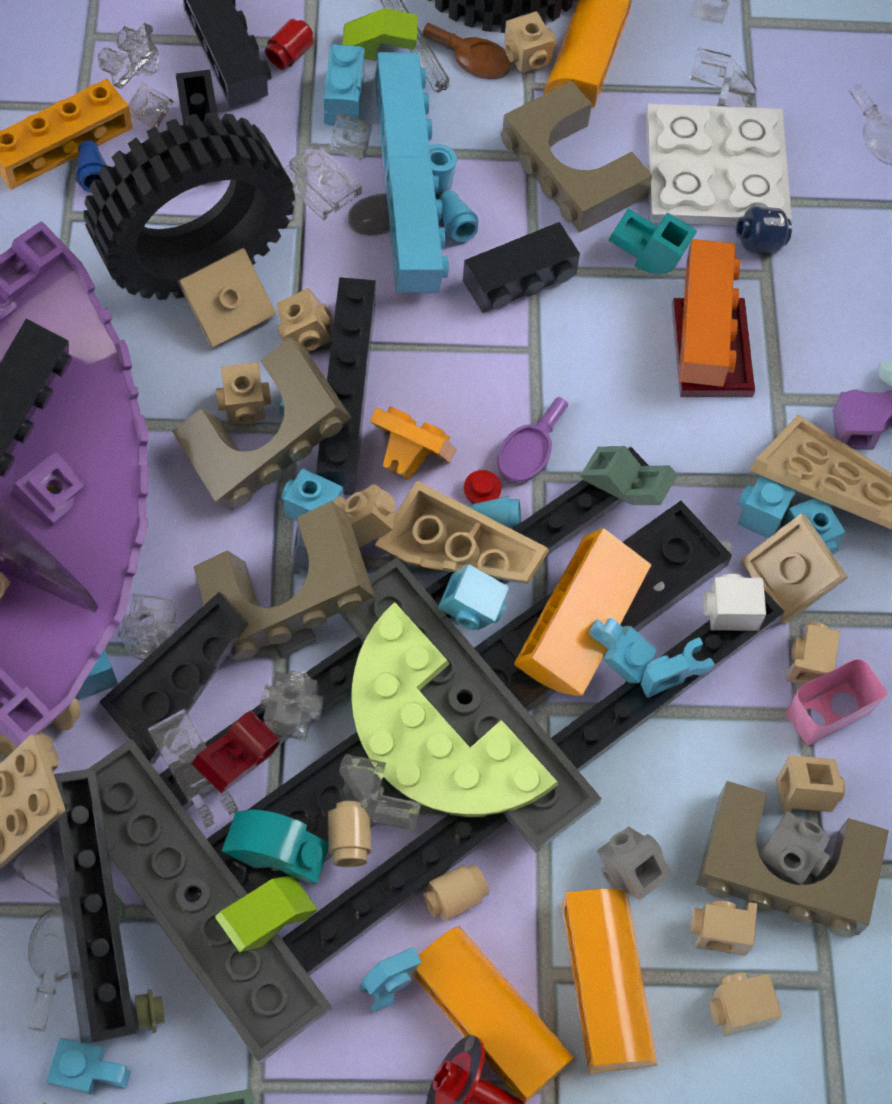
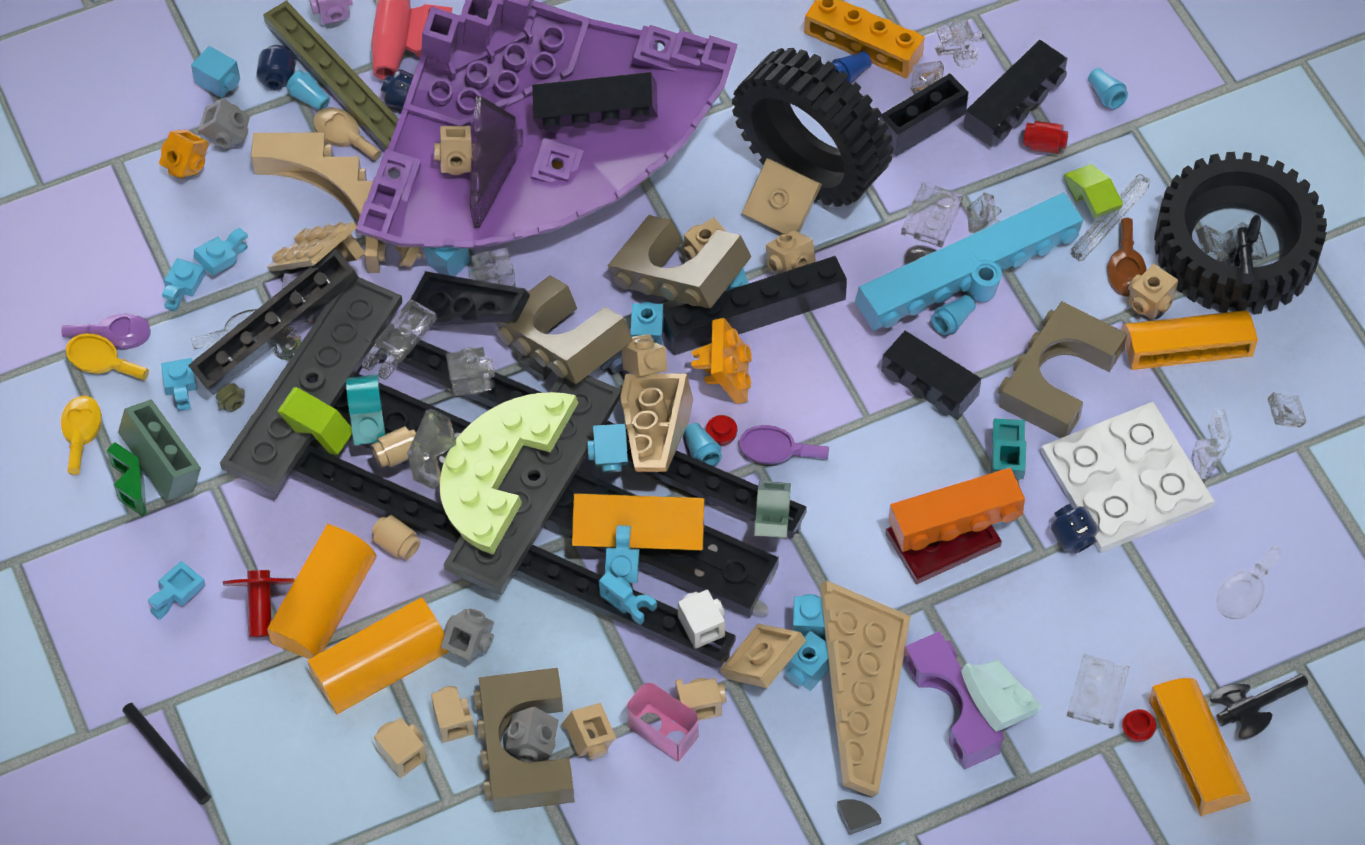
camera: 70 degrees right, 5 degrees down
dark red plate [192,710,281,794] -> none
medium azure brick [324,44,364,127] -> none
medium azure plate [360,947,422,1012] -> none

